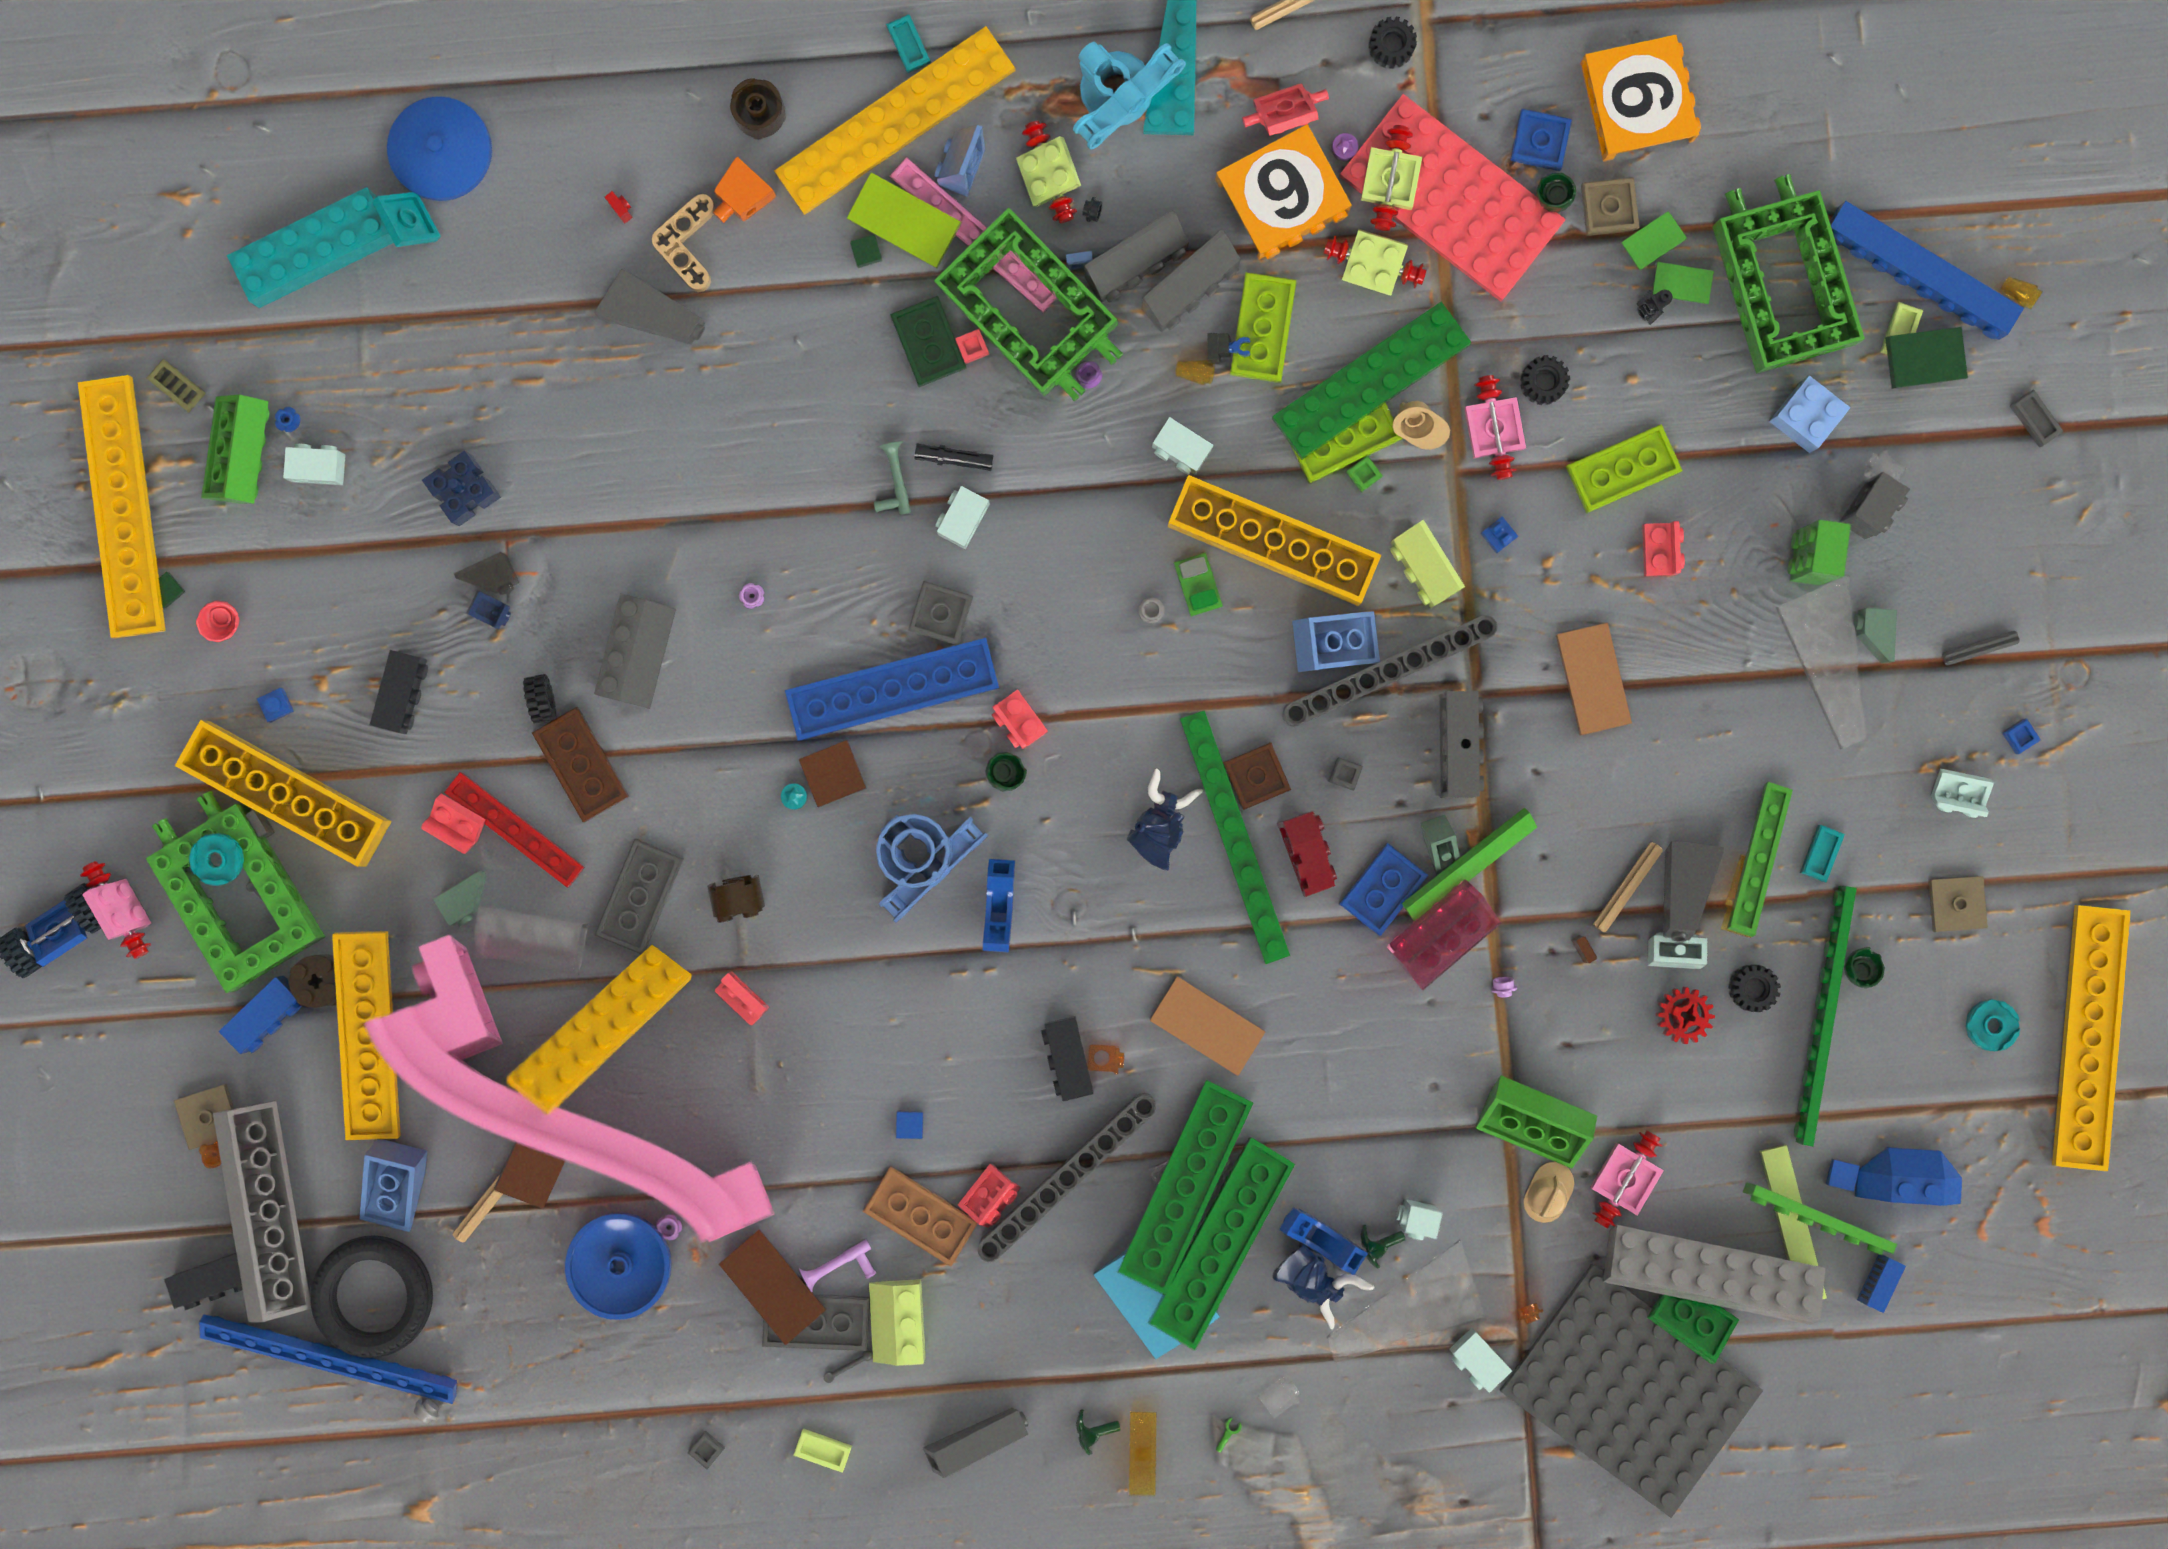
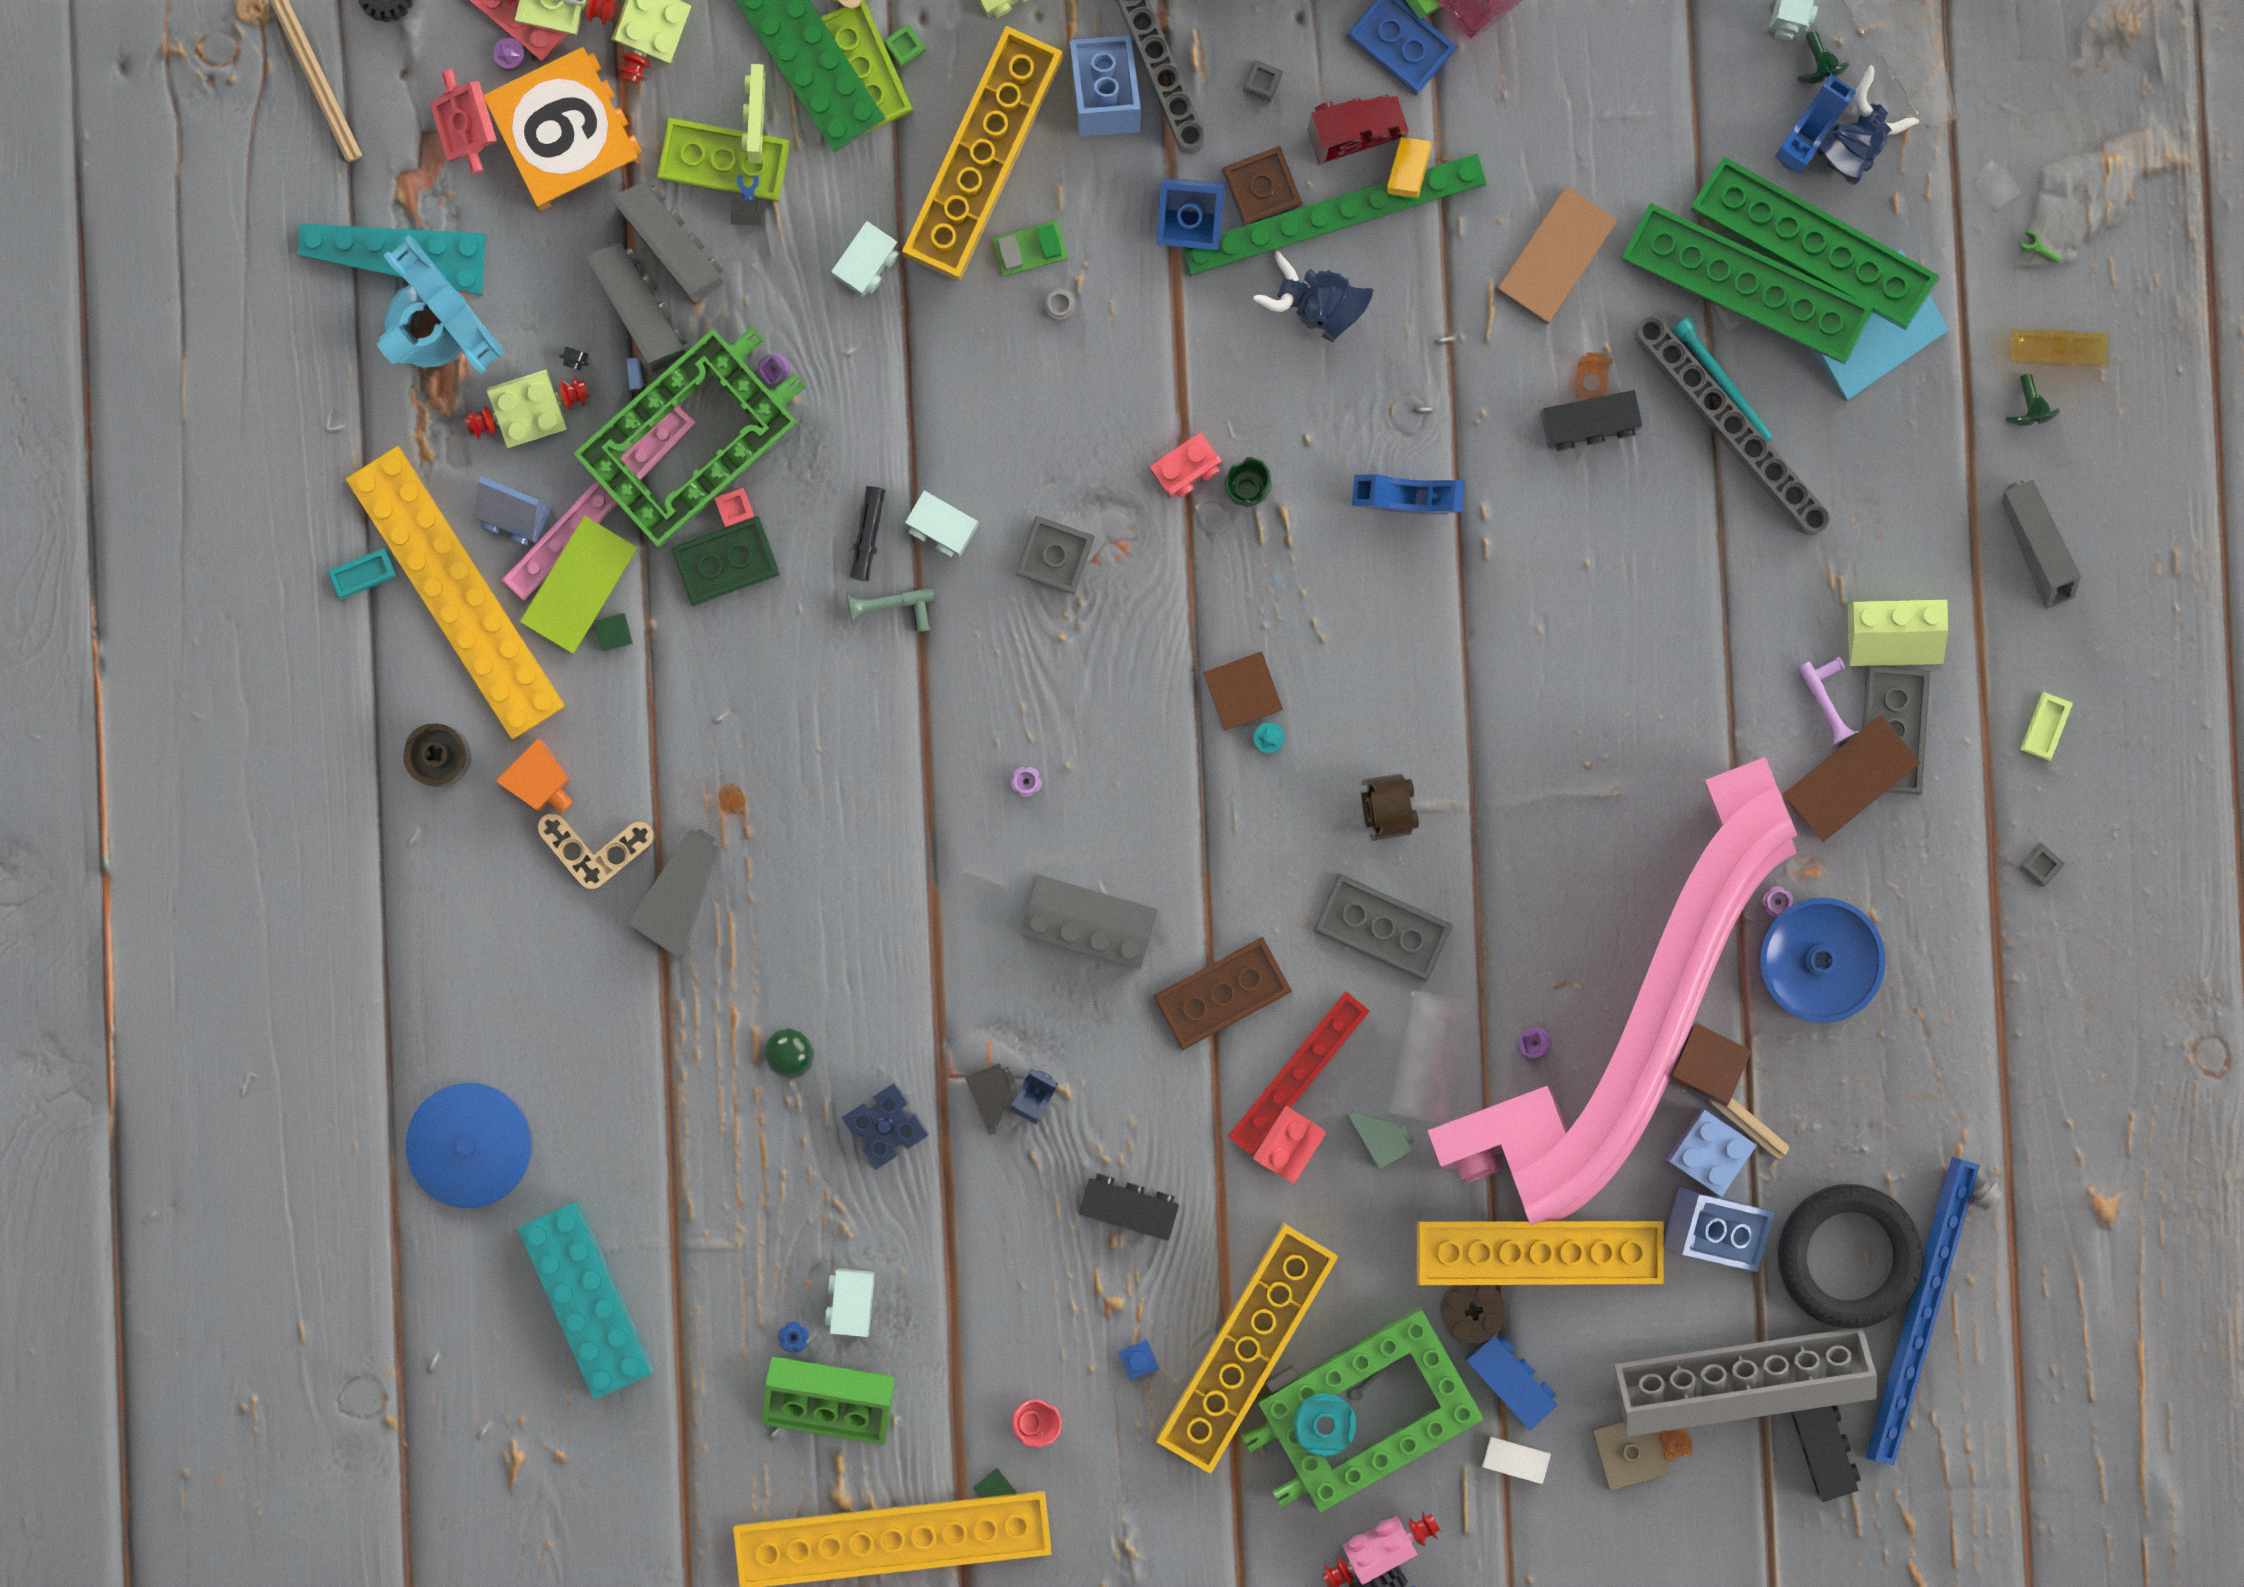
camera: 90 degrees left, 0 degrees up
olive slope [146,359,206,413] -> none
teal plate [372,192,441,247] -> none
yellow plate [507,945,692,1115] -> none
black tyre [523,674,557,724] -> none
red plate [604,191,632,224] -> none
coral bracket [715,972,770,1025] -> none
blue plate [785,638,999,741] -> none
dark grey hinge [824,1351,873,1383] -> none
medium nougat tile [862,1166,978,1267] -> none
medium blue piece [876,814,989,923] -> none
blue tile [896,1111,923,1139] -> none
coral bracket [958,1164,1021,1228] -> none
clear yellow cone [1176,360,1215,386] -> none
none -> clear orange plate [718,784,745,814]
none -> yellowish green plate [742,64,766,163]
none -> dark green hair [764,1028,814,1079]
none -> blue slope [1156,177,1226,250]
none -> yellow tile [1387,137,1432,198]
none -> white tile [1482,1436,1551,1484]
none -> medium lavender tile [1518,1027,1552,1060]
none -> light blue brick [1665,1109,1757,1197]
none -> teal piece [1671,316,1772,442]

